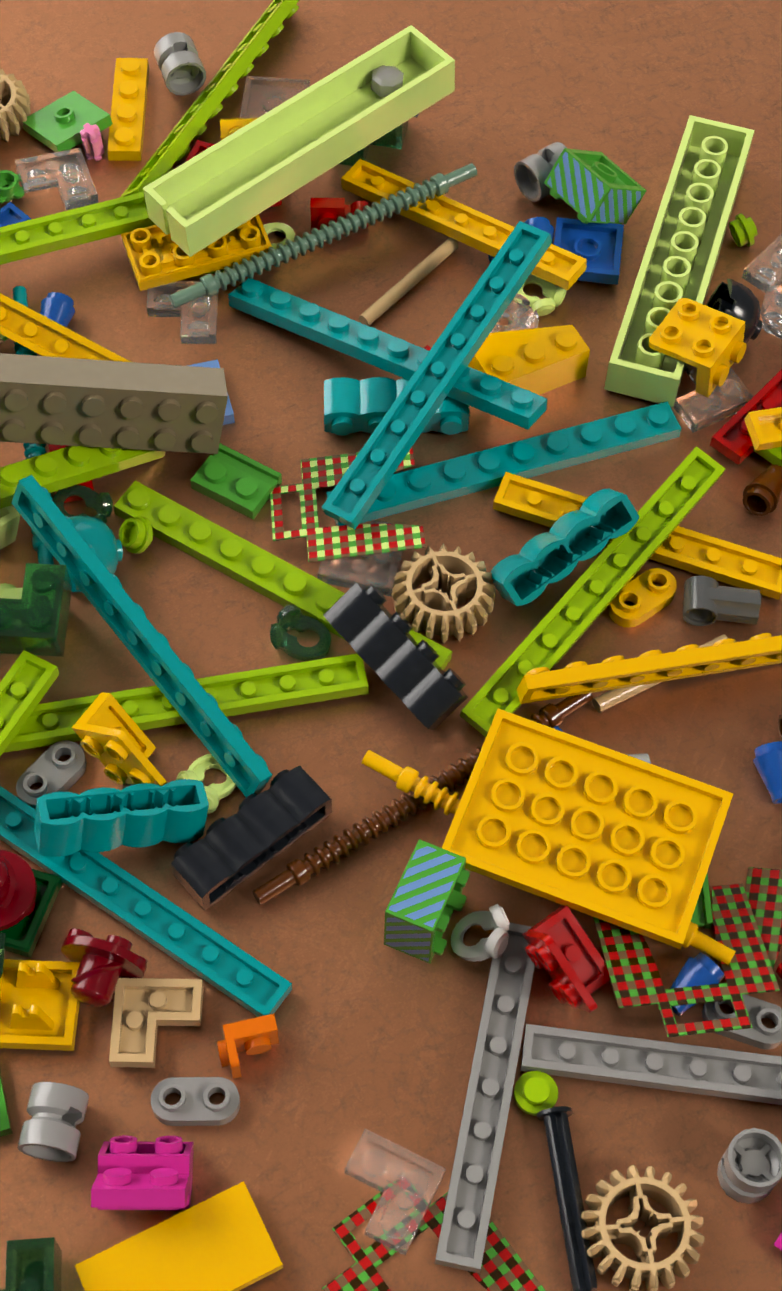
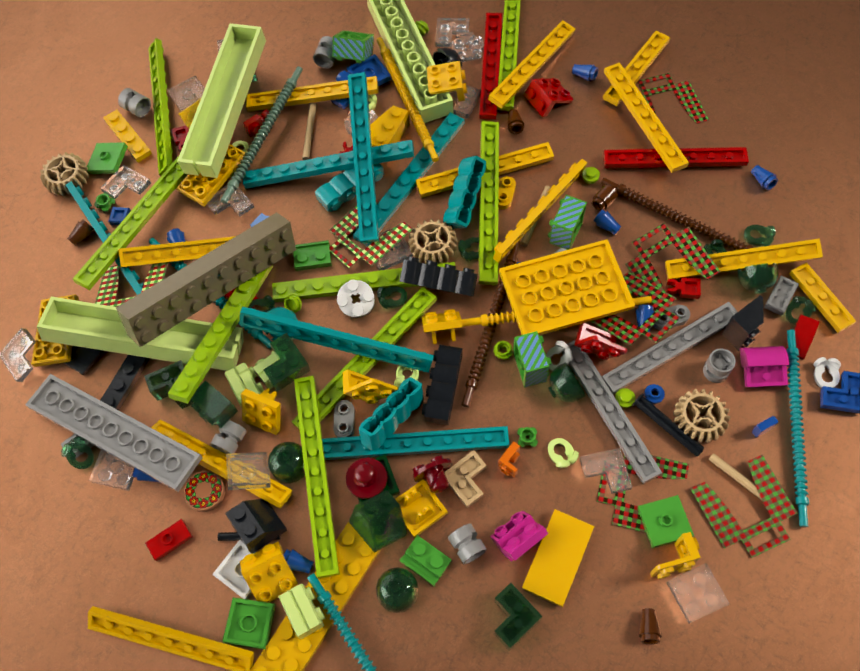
camera: 30 degrees left, 5 degrees up
bright pink piece [80,123,105,162] -> none
light grey plate [151,1077,240,1126] -> none
light grey tile [371,65,404,97] -> none
dark grey piece [683,576,761,626] -> none
none -> white plate [337,280,375,318]
none -> yellow hose [376,37,439,162]
none -> yellow plate [422,309,463,344]
none -> clear green piece [458,237,479,261]
none -> lime plate [494,341,513,360]
none -> bright green plate [517,427,538,447]
none -> bright green container [548,195,587,250]
none -> clear green cylinder [548,362,585,403]
none -> yellowish green piece [548,438,579,468]
none -> blue plate [644,384,665,404]

